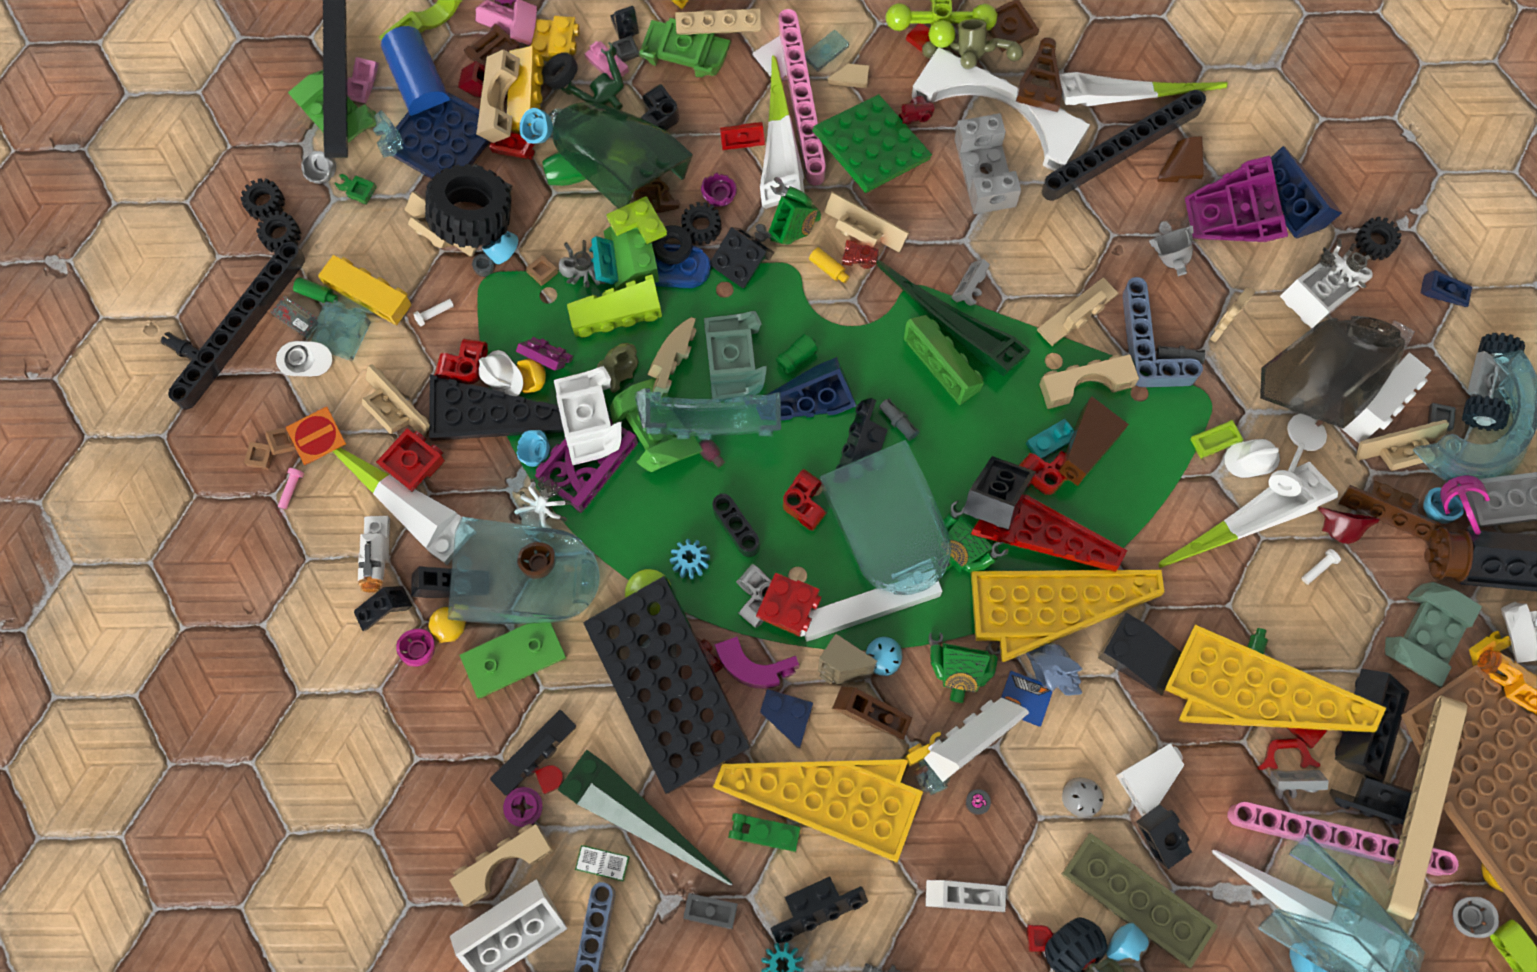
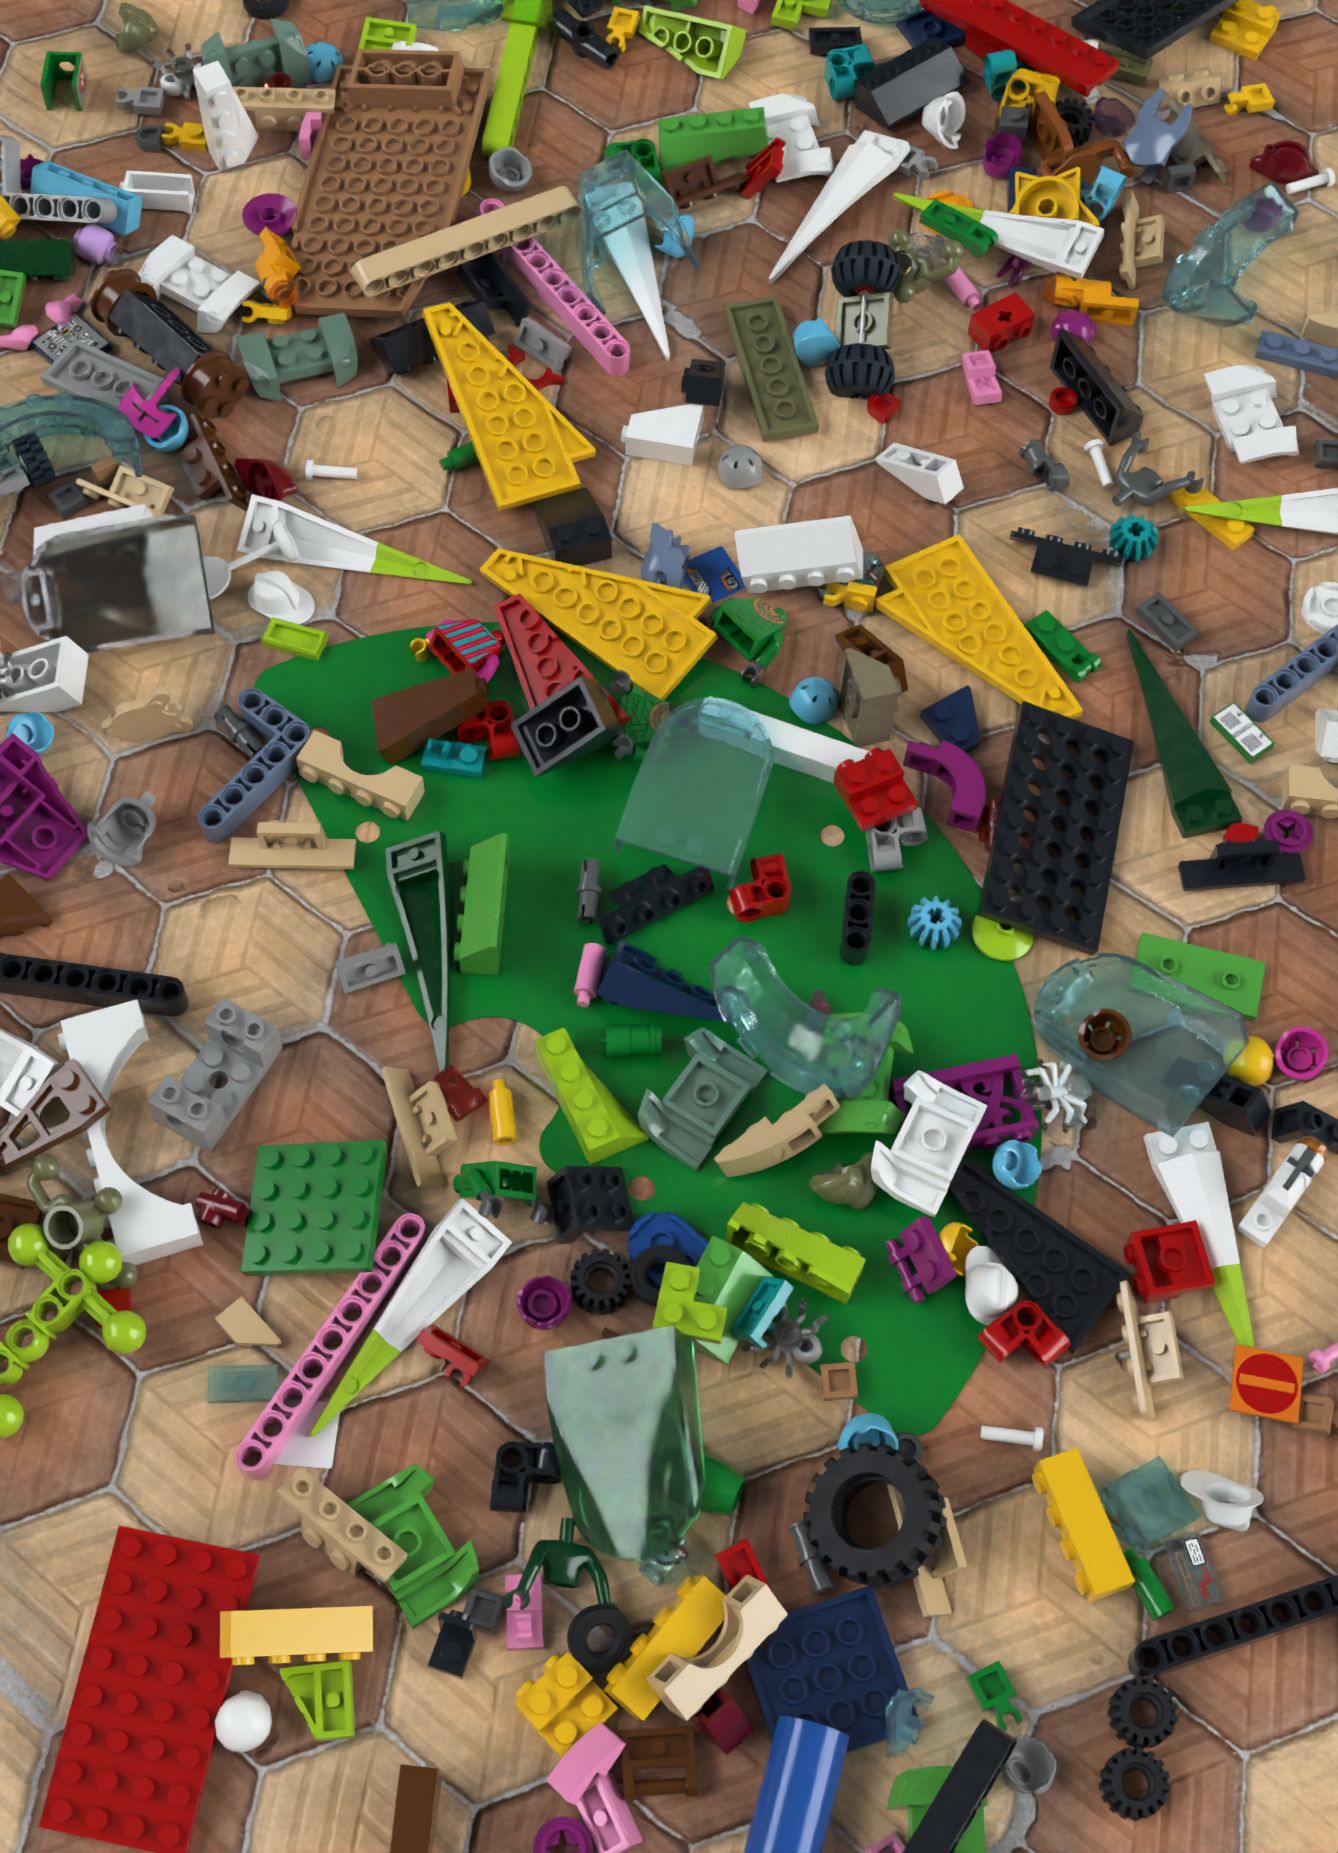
camera: 145 degrees left, 10 degrees down
medium azure helmet [520,108,553,144] -> none
none -> medium azure hair [6,712,55,756]
none -> torso [410,619,505,683]
none -> lime wedge [535,1027,649,1165]
none -> bright pink cylinder [574,943,606,1007]

